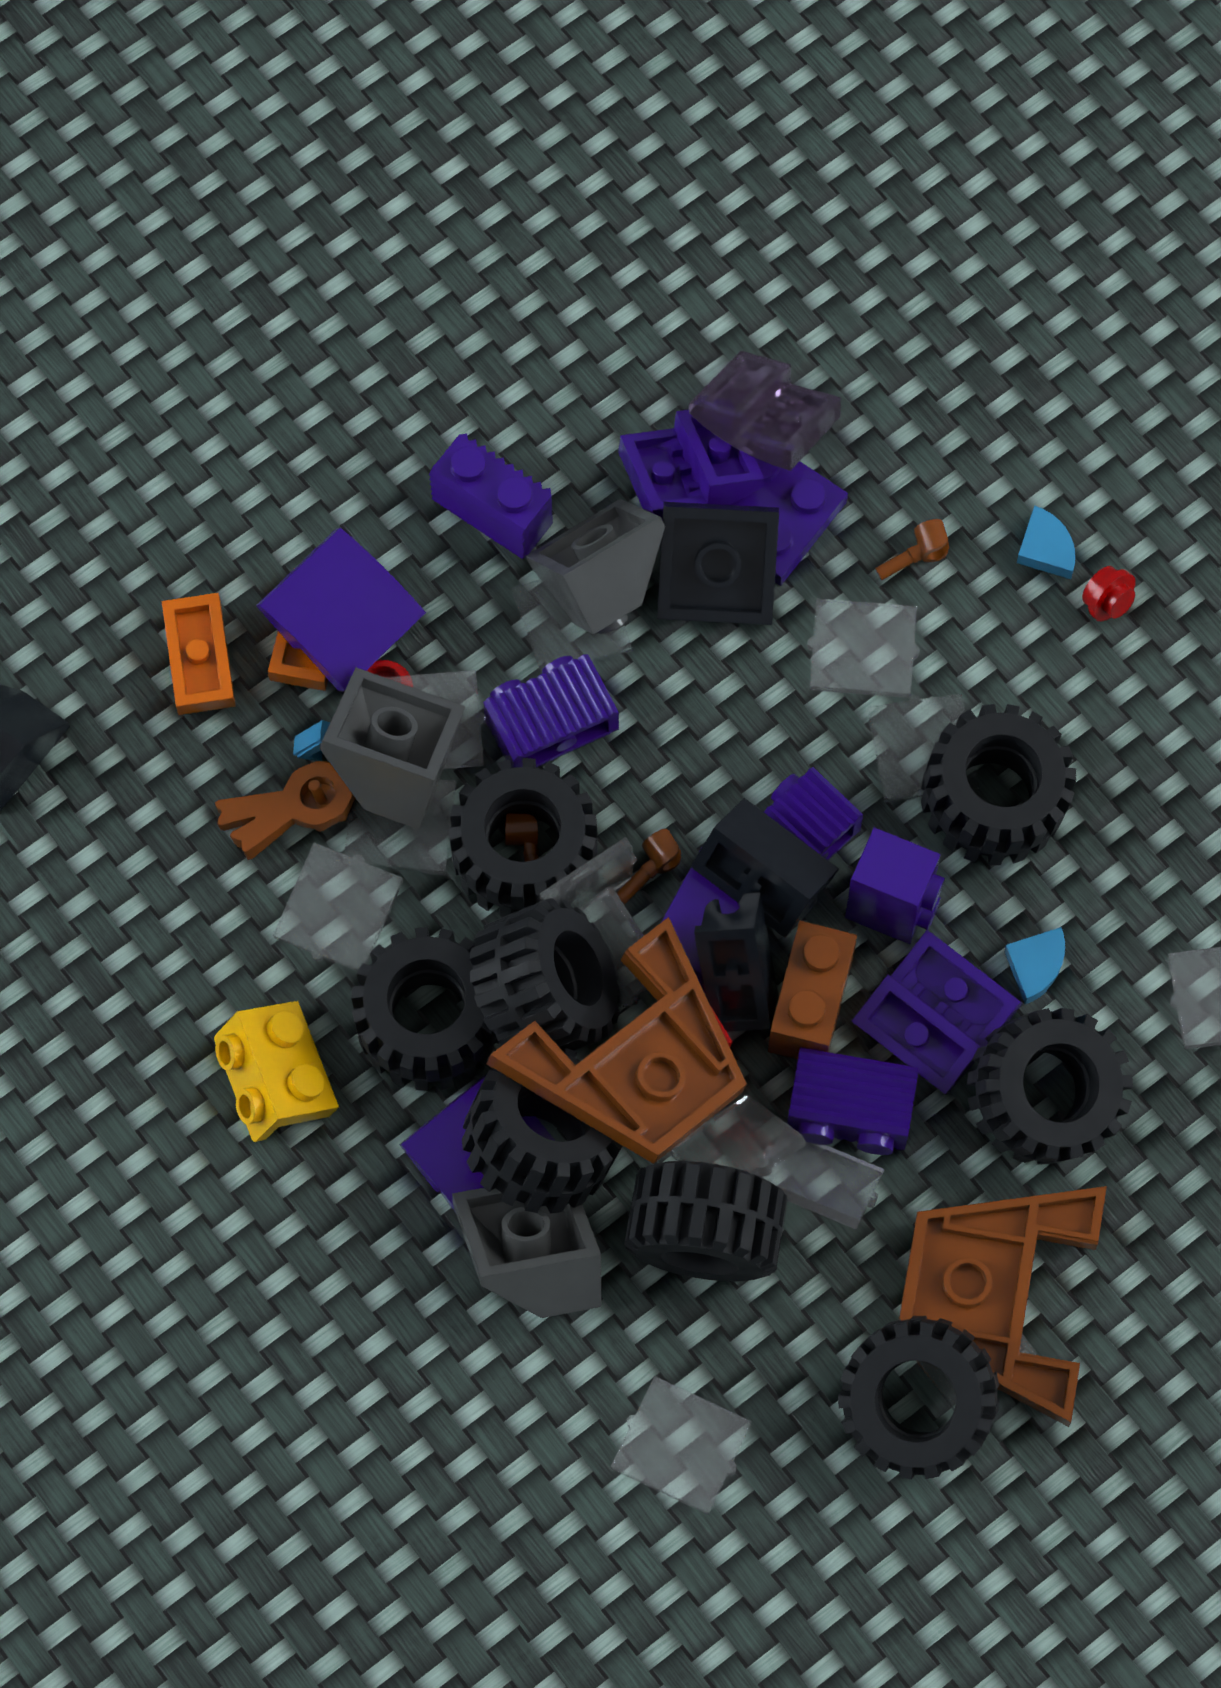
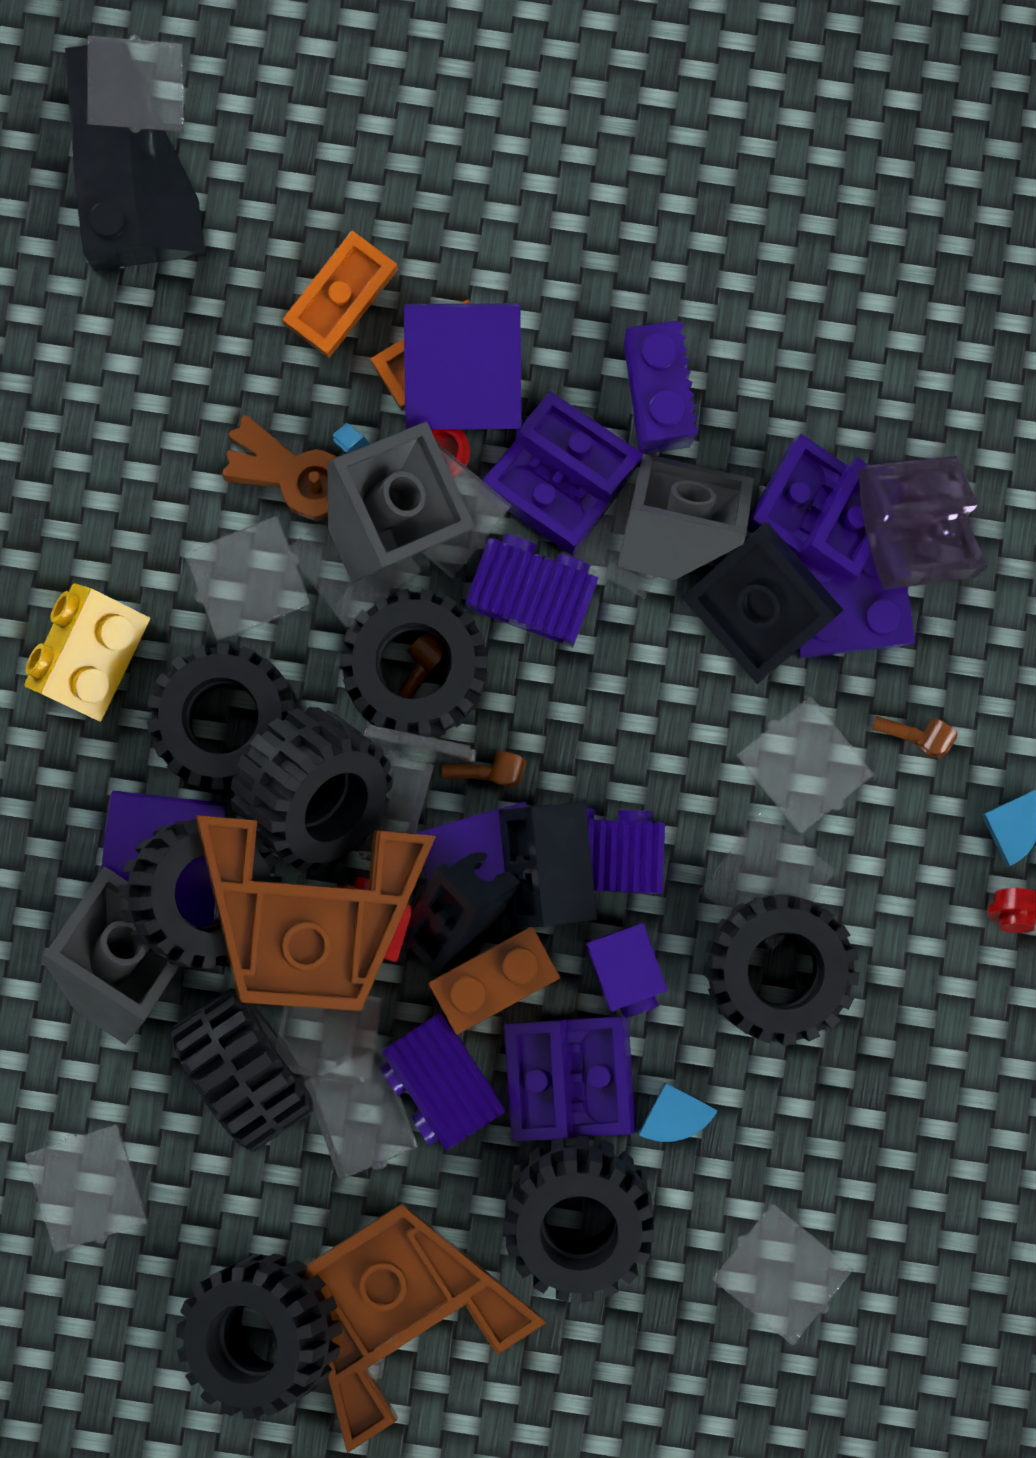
camera: 45 degrees right, 15 degrees up
none -> dark purple slope [480,391,643,556]

